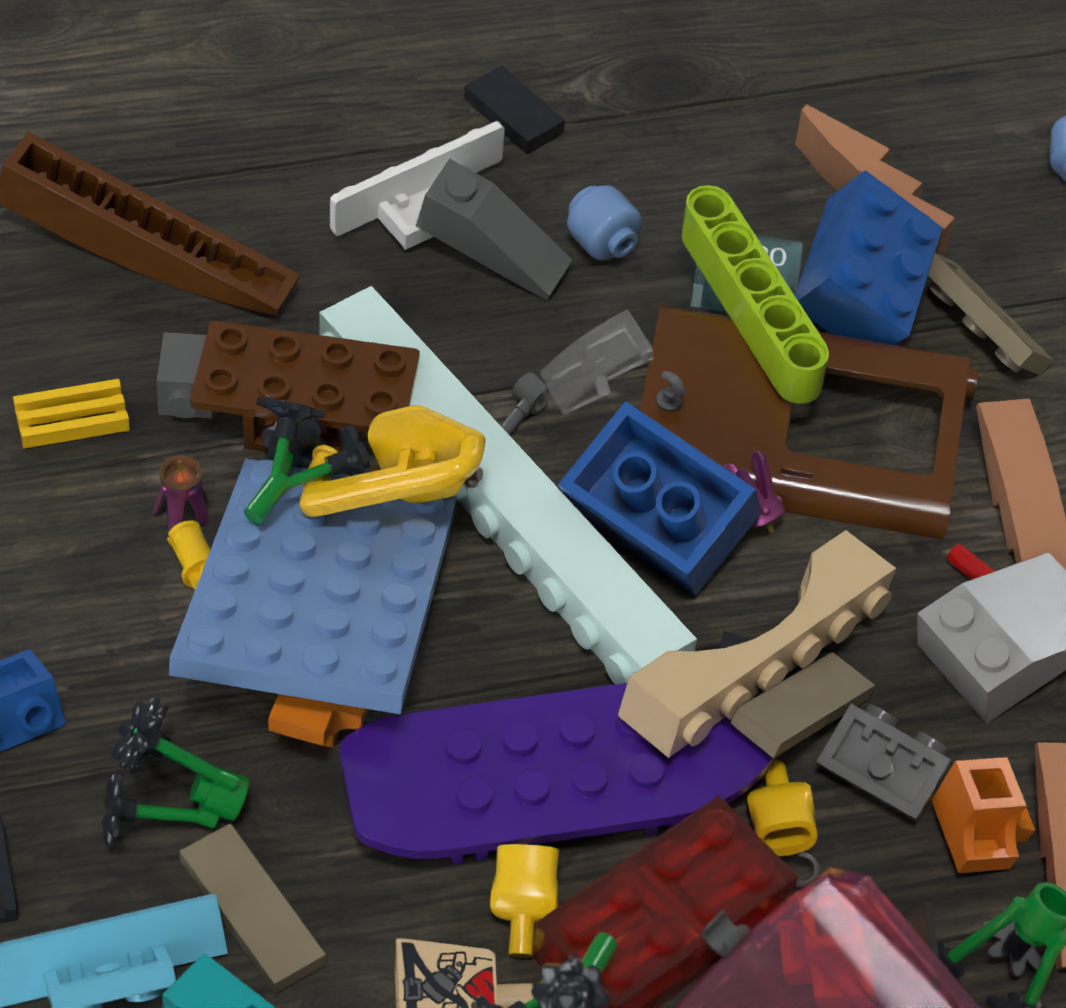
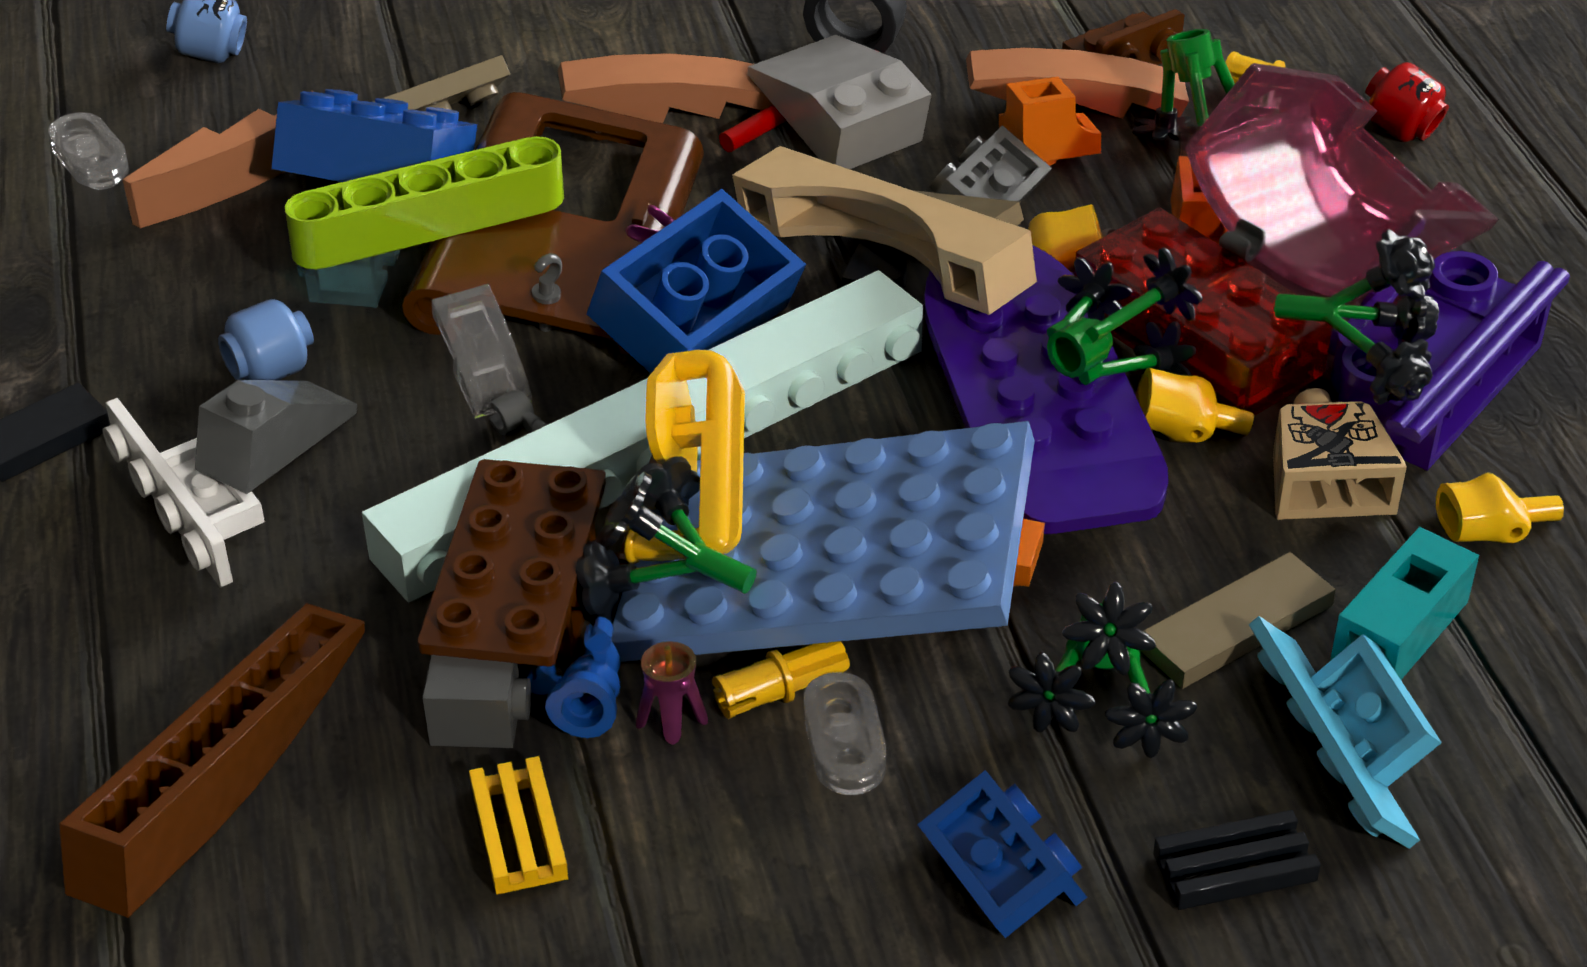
camera: 85 degrees left, 10 degrees down
none -> clear plate [48,112,129,190]
none -> blue piece [527,616,621,738]
none -> clear plate [804,672,886,795]
none -> plant [1047,247,1203,385]

